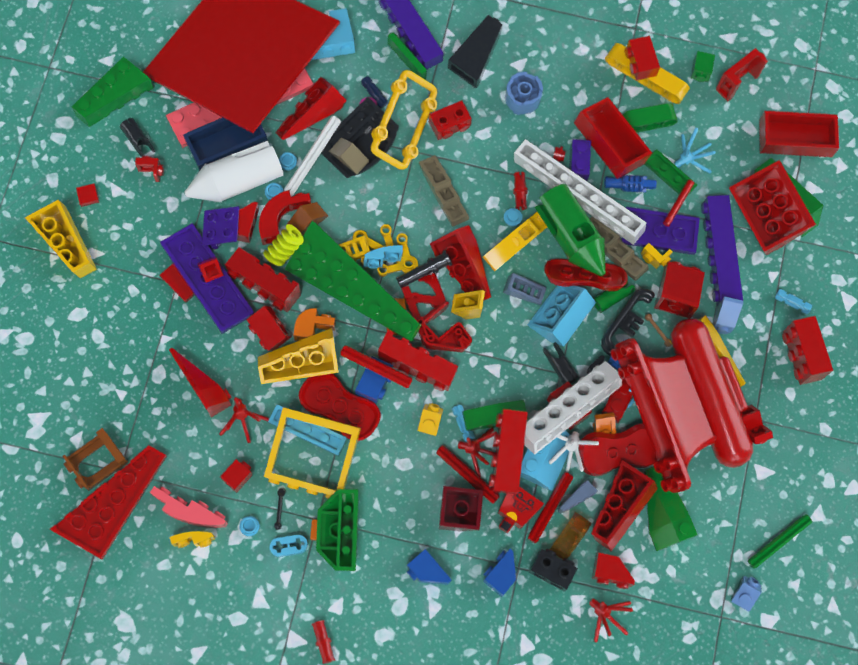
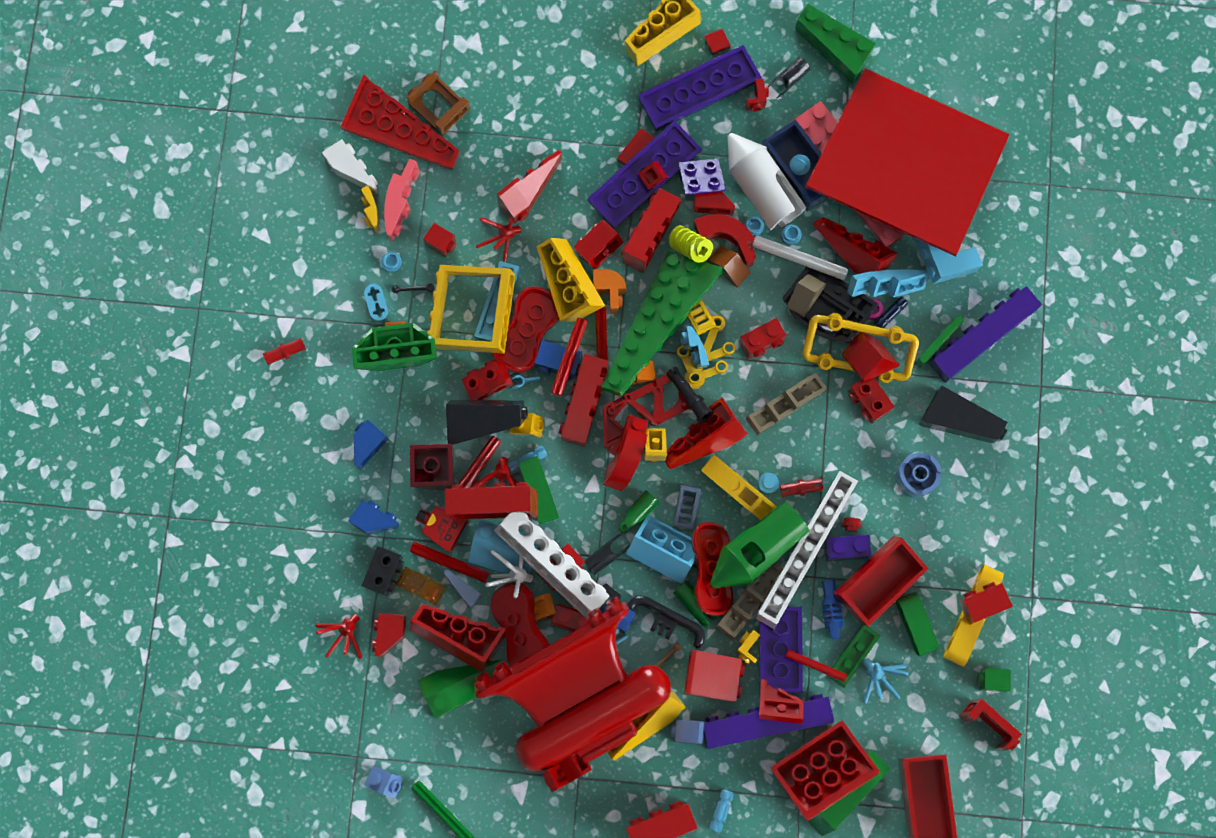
camera: 85 degrees right, 5 degrees up
none -> white slope [322,139,378,194]
none -> black slope [446,400,528,445]
none -> red brick [461,360,513,400]
none -> medium azure hand [511,375,540,389]
none -> red axle [595,307,608,360]
none -> red arch [603,414,648,492]
none -> green piece [619,490,659,533]
none -> dark purple plate [638,45,762,131]
none -> red brick [739,318,787,359]
none -> red wing [759,679,804,724]
none -> medium azure plate [790,154,810,175]
none -> red slope [842,332,899,382]
none -> medium azure slope [847,269,928,297]

